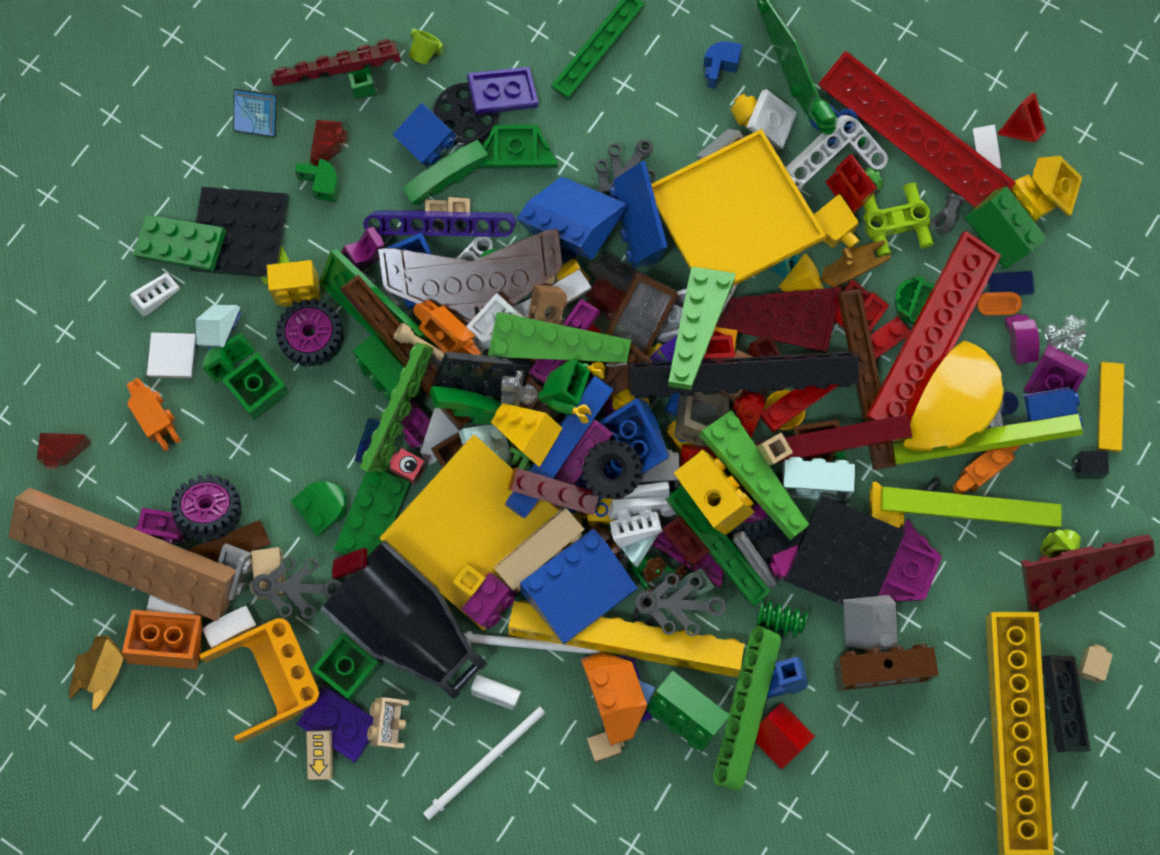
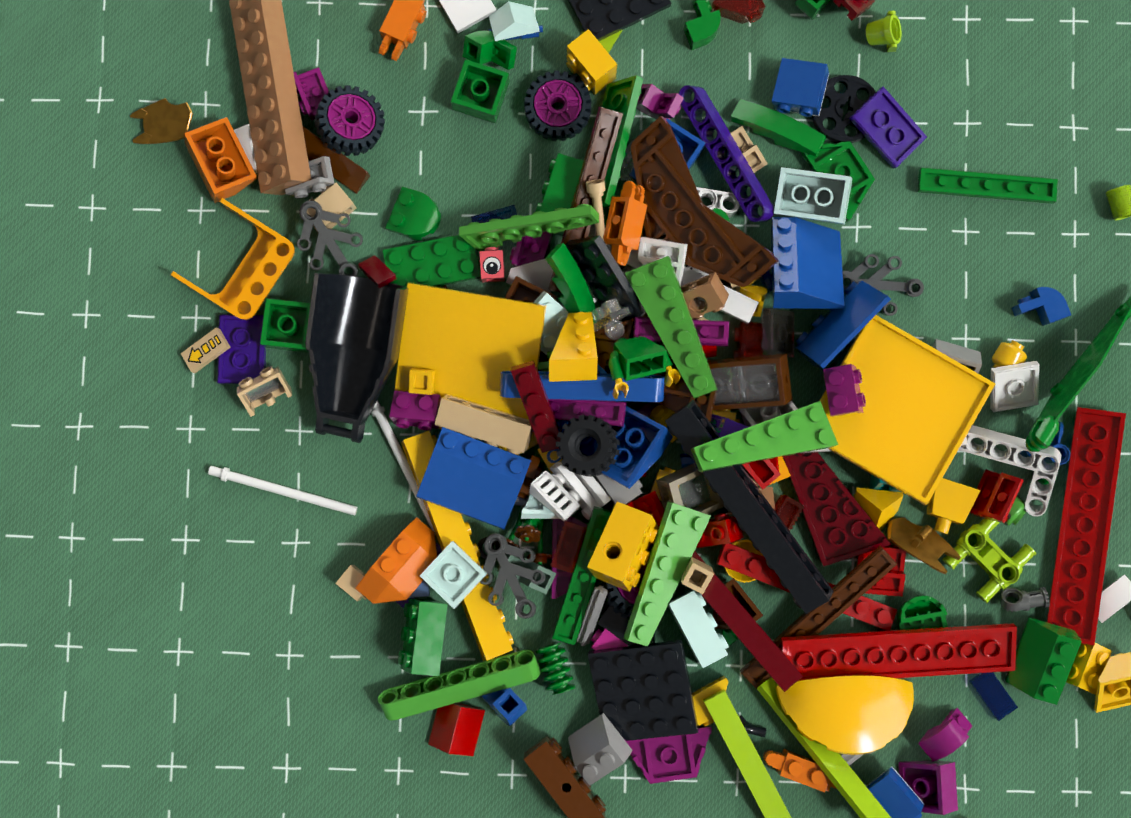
camera: 55 degrees right, 10 degrees up
white slope [202,606,256,649] -> none
white brick [471,675,521,711] -> none
orange tile [976,292,1022,316] -> none
clear blue tile [1001,392,1019,416] -> none
clear hips [1044,314,1087,352] -> none
none -> light aqua plate [420,541,488,609]
none -> light aqua brick [774,167,852,225]
none -> magenta bracket [823,364,866,417]

